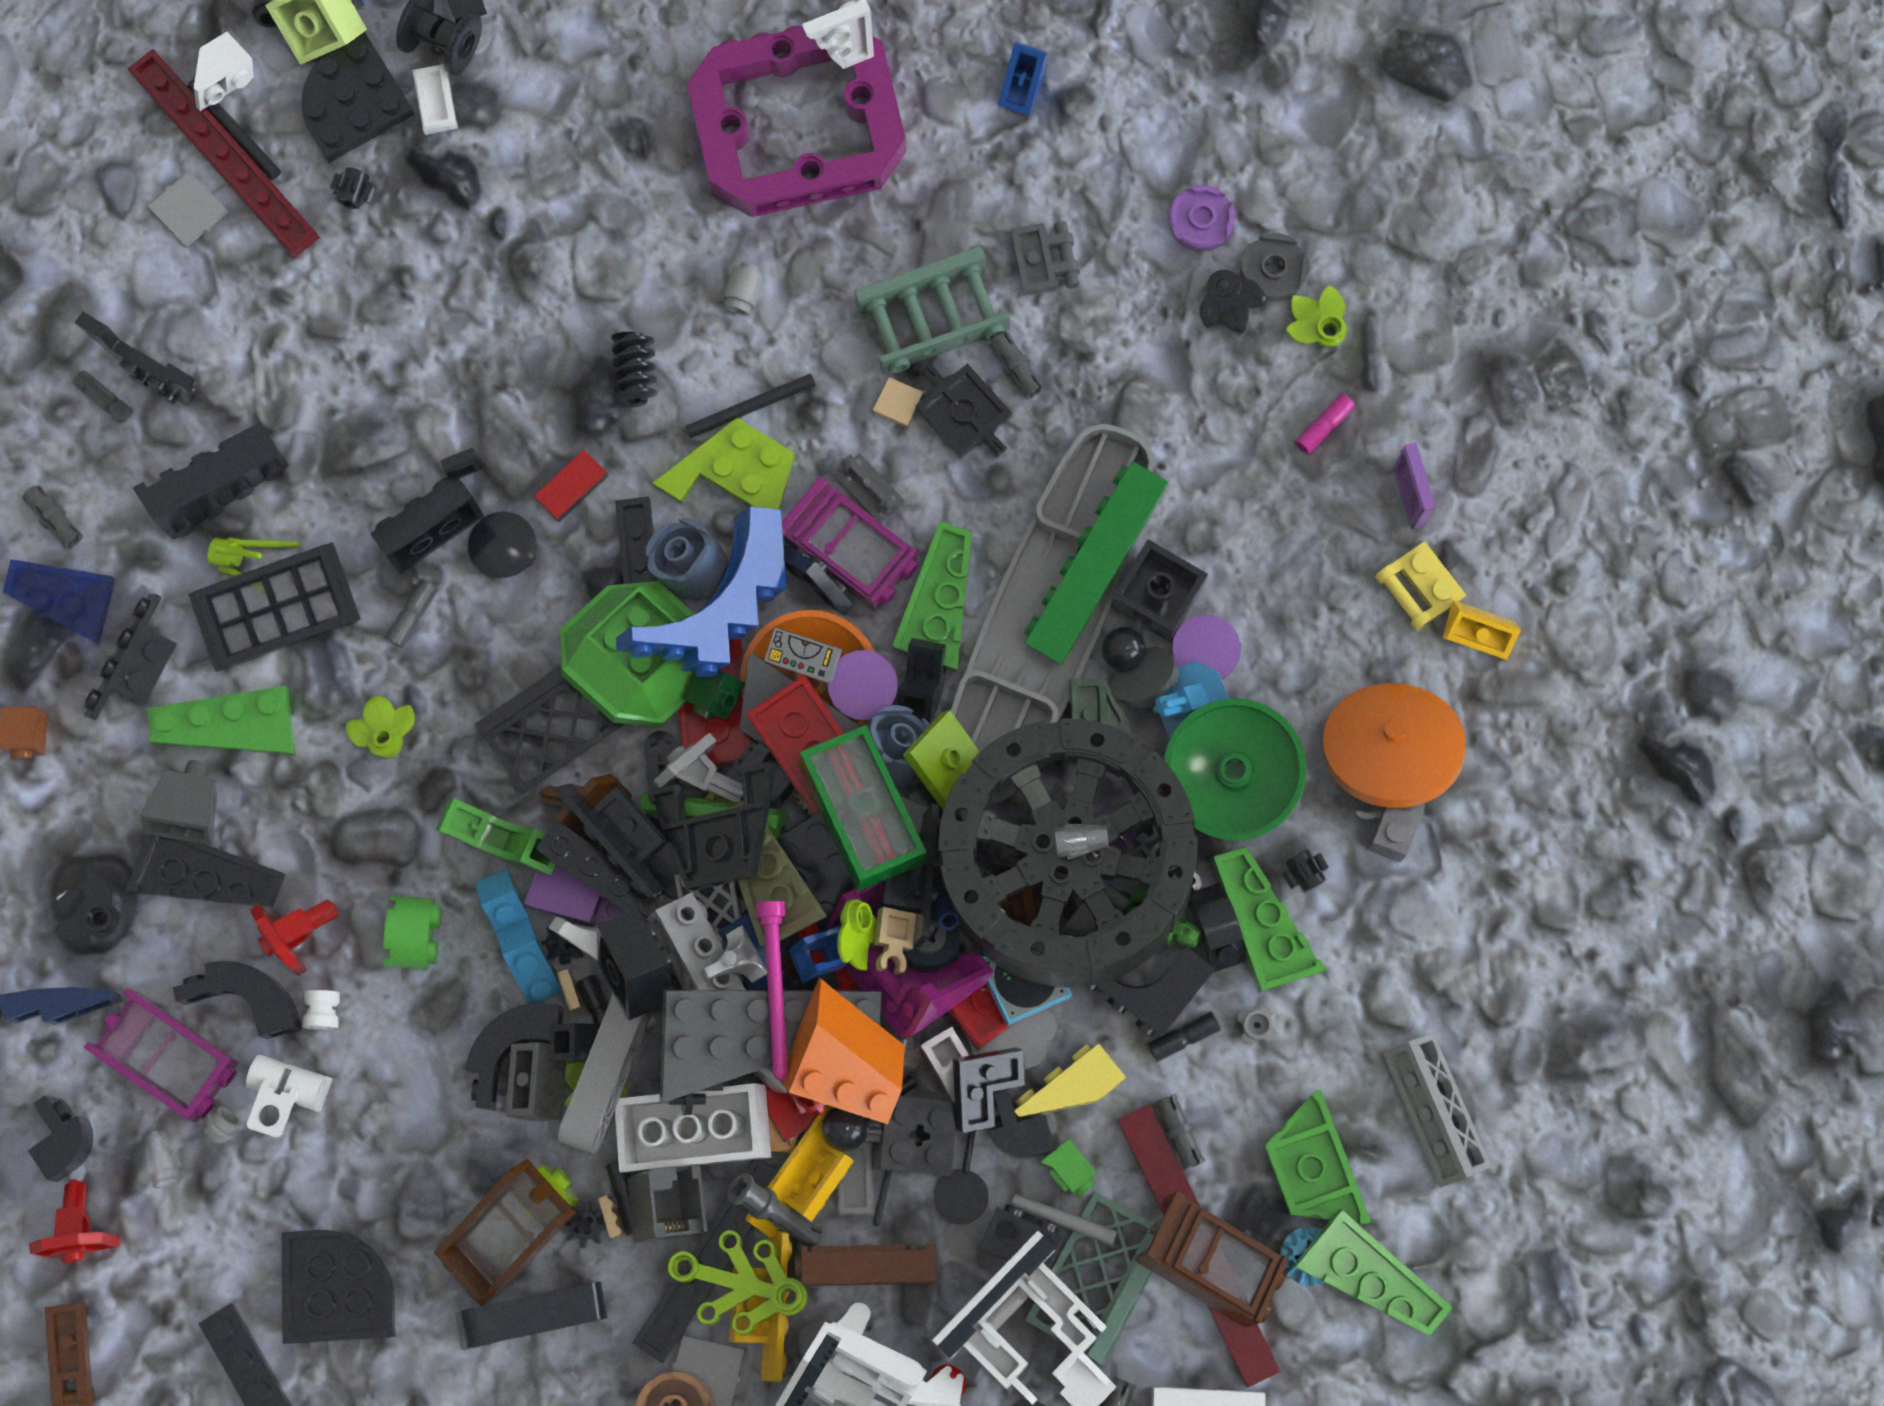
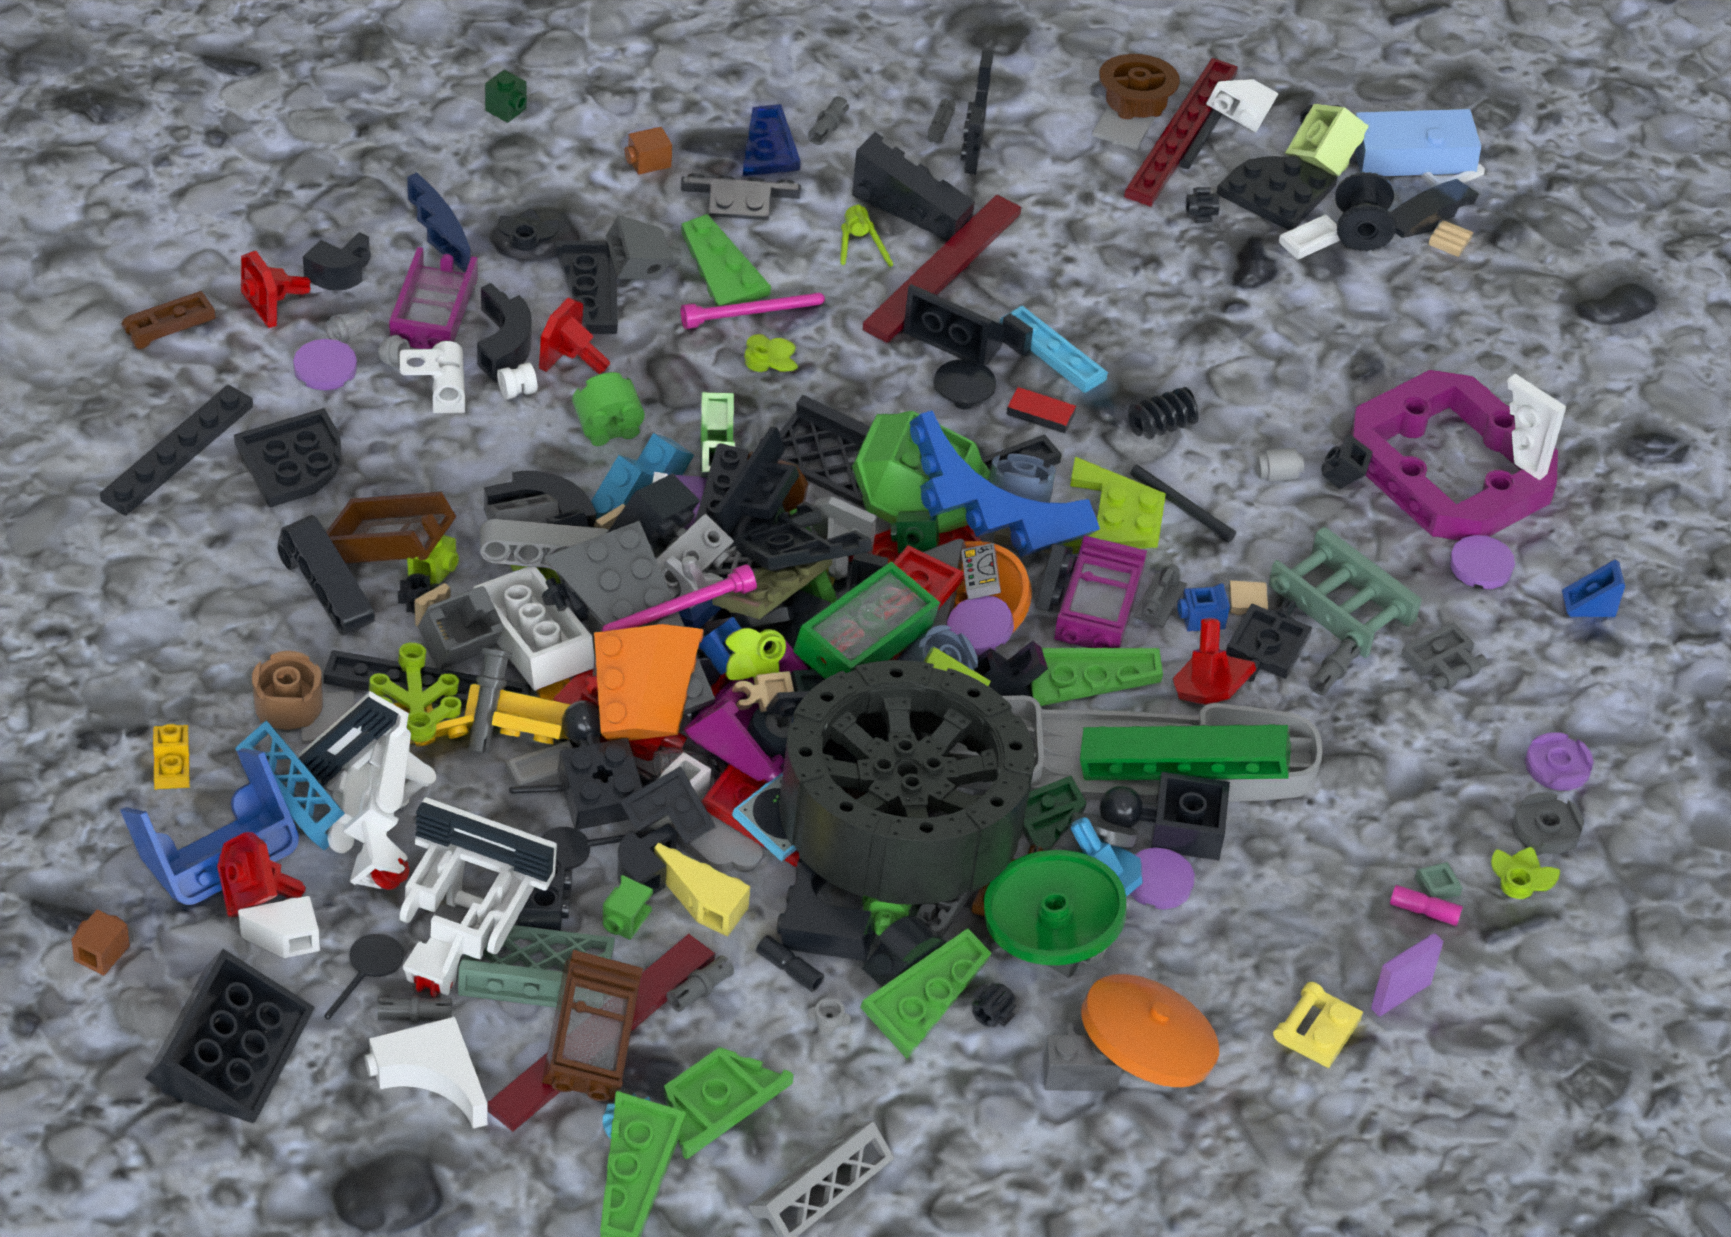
camera: 60 degrees right, 30 degrees down
black piece [188,542,361,672] -> none
dark grey piece [385,579,438,648] -> none
reddish brown door [795,1244,937,1286] -> none
light grey bar [1011,1194,1118,1246] -> none
clear cone [1054,823,1109,860] -> none
black plate [1200,270,1267,334] -> none
yellow slope [1443,600,1521,660] -> none
none -> medium lavender tile [293,339,357,391]
none -> dark pink piece [680,293,825,329]
none -> dark red tile [862,194,1022,343]
none -> medium azure tile [1000,306,1108,393]
none -> reddish brown piece [1099,54,1180,119]
none -> red piece [1172,618,1256,705]
none -> blue window [1177,583,1230,632]
none -> black brick [1321,434,1373,489]
none -> sand green tile [1415,862,1463,900]
none -> medium lavender tile [1450,535,1515,589]

